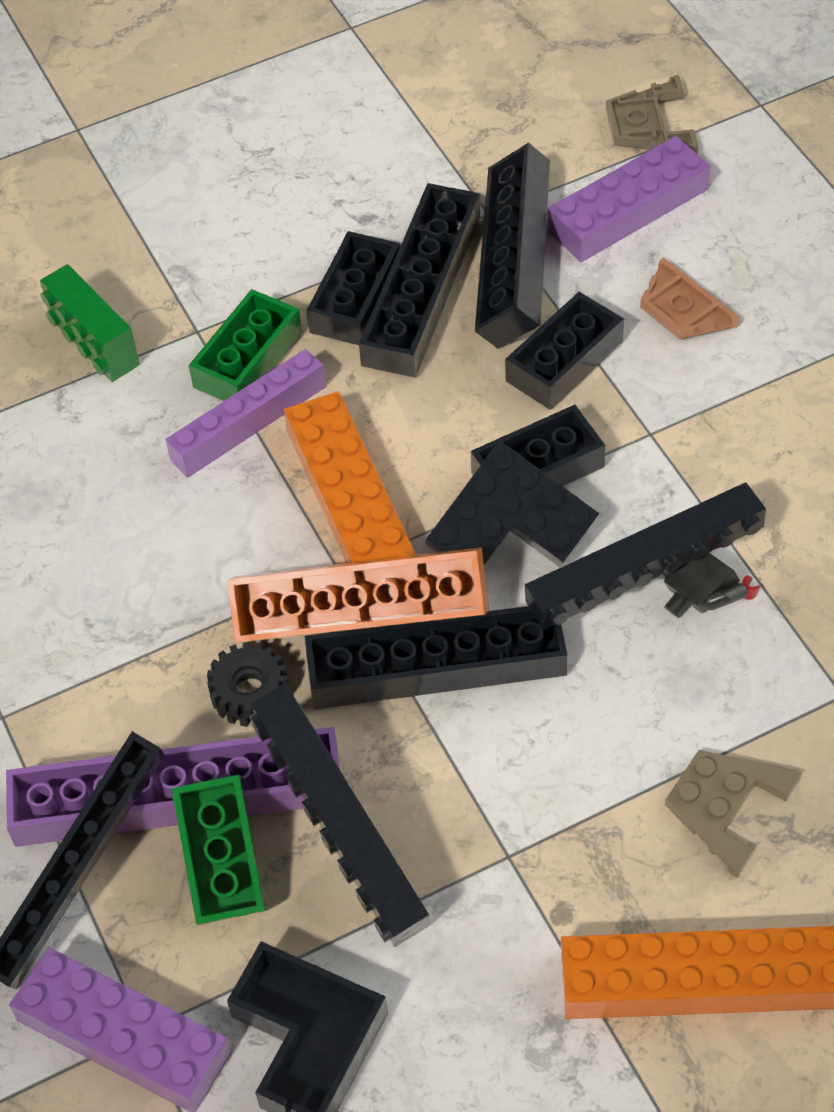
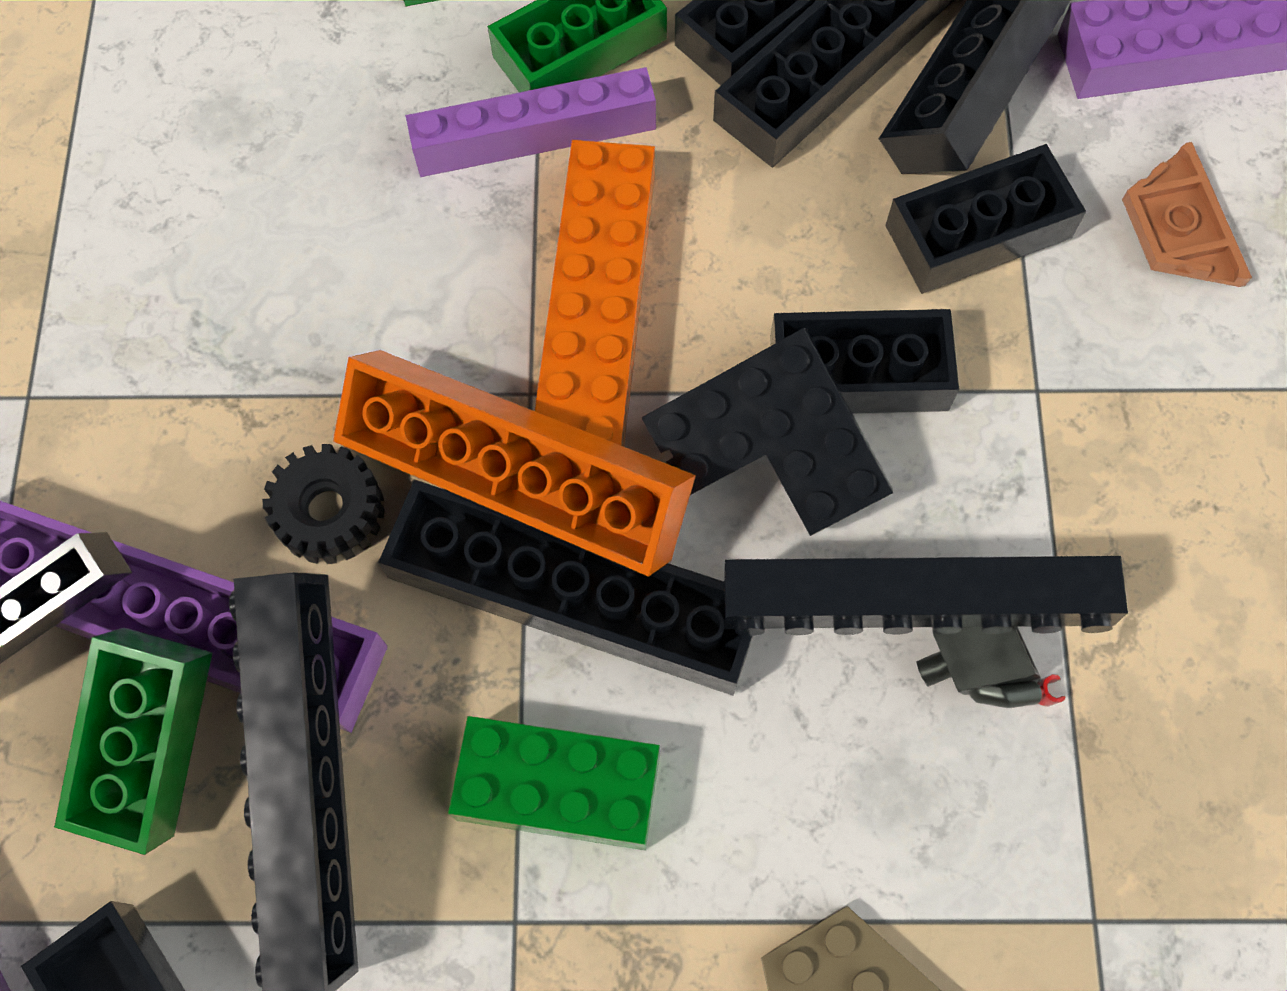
camera: 25 degrees right, 15 degrees up
none -> green brick [448,716,660,851]

